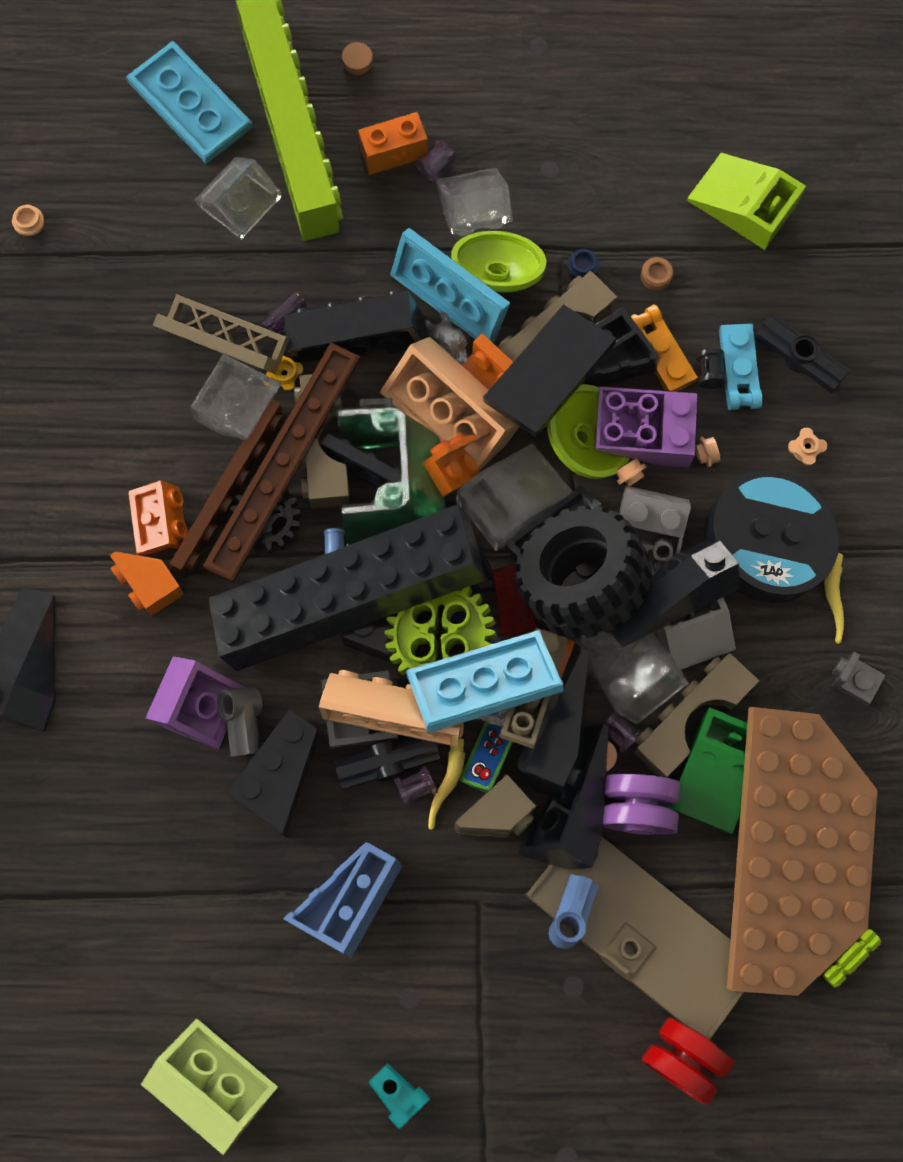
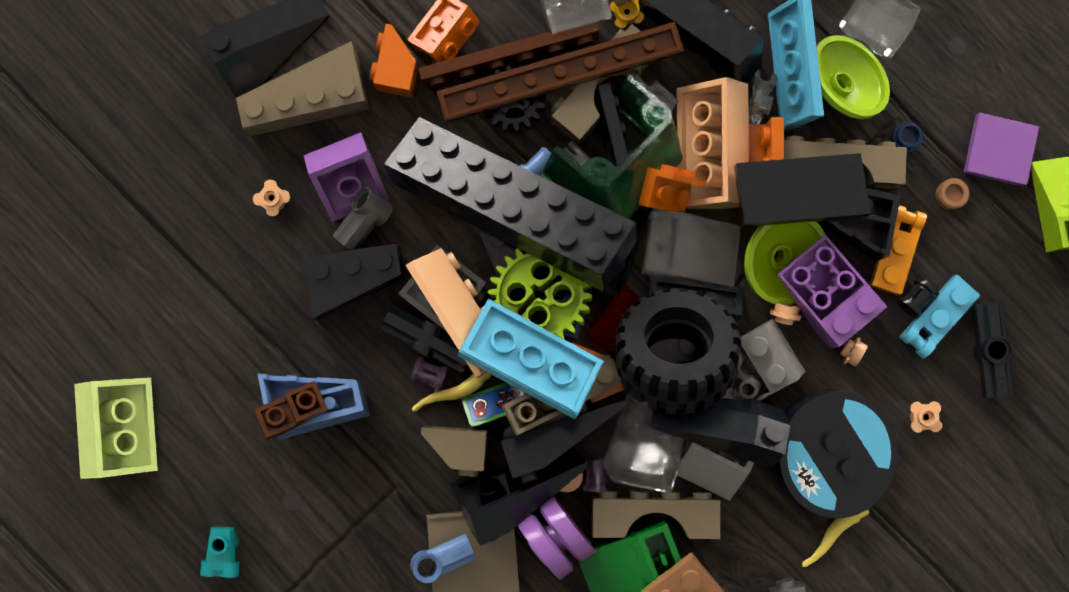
camera: 45 degrees right, 10 degrees up
none -> dark tan wedge [236,41,369,136]
none -> light nougat plate [253,180,290,216]
none -> reddish brown slope [254,381,328,441]
none -> medium lavender tile [963,112,1039,187]

